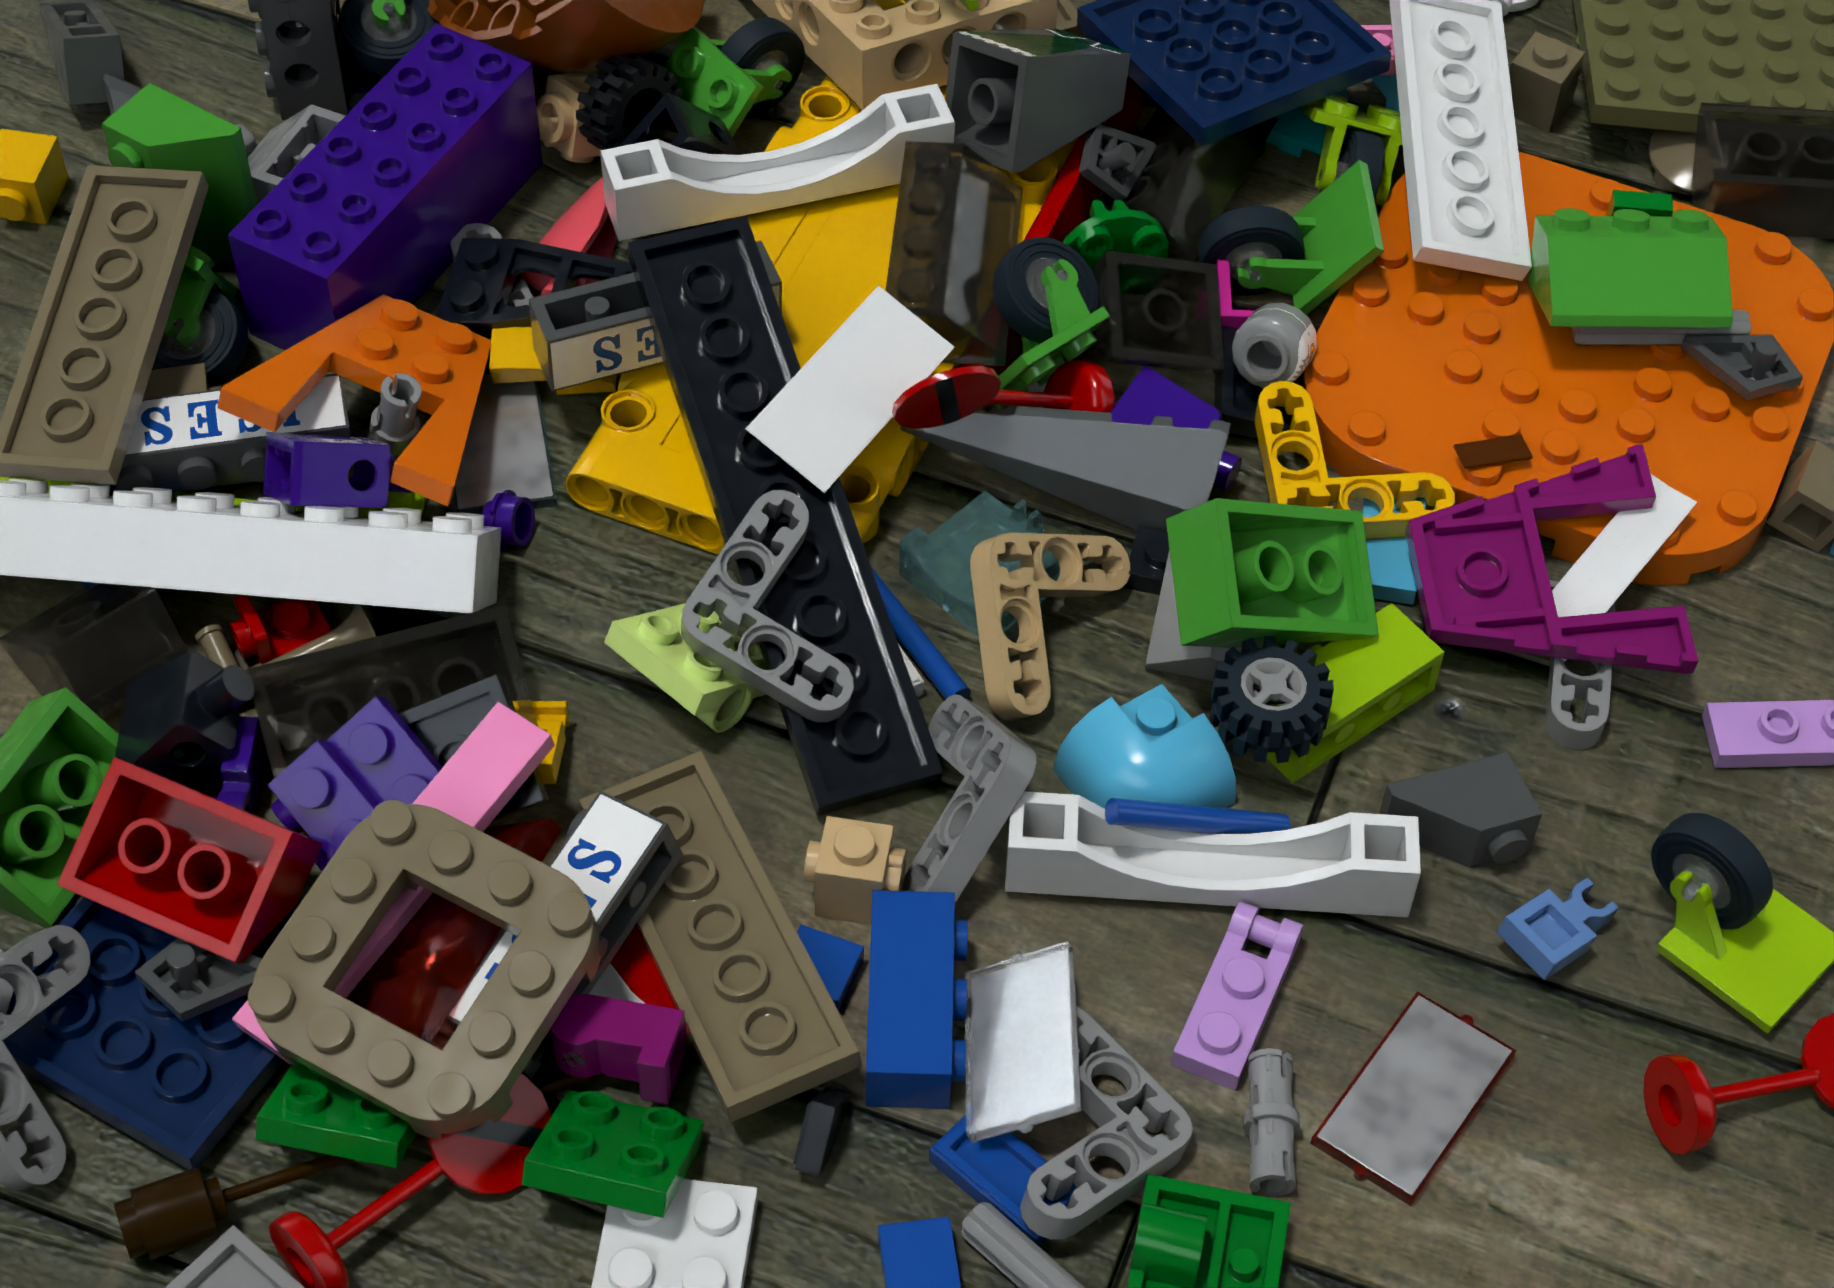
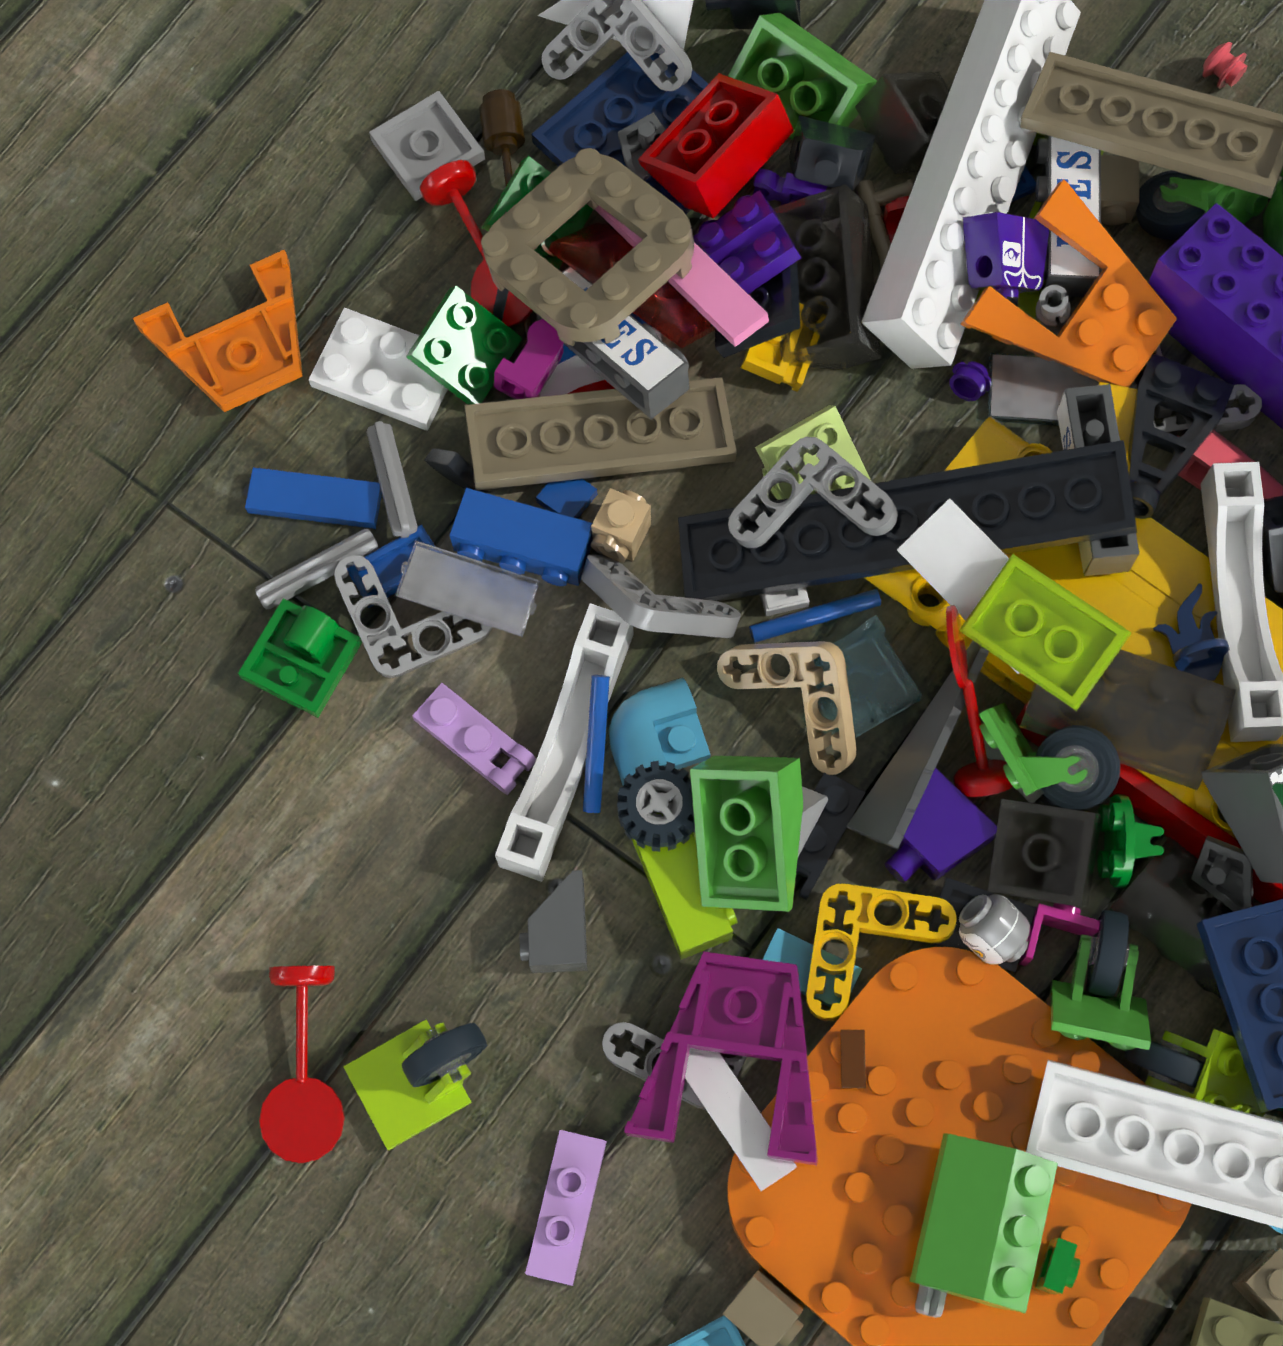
camera: 110 degrees right, 20 degrees up
light grey pin [1243,1048,1300,1197] -> none
flat silver piece [1310,991,1517,1206] -> none
medium blue plate [1496,877,1619,981] -> none
dark grey piece [1681,335,1803,401] -> none
none -> light grey axle [366,421,418,538]
none -> lime tile [959,554,1131,711]
none -> dark blue piece [1153,583,1230,686]

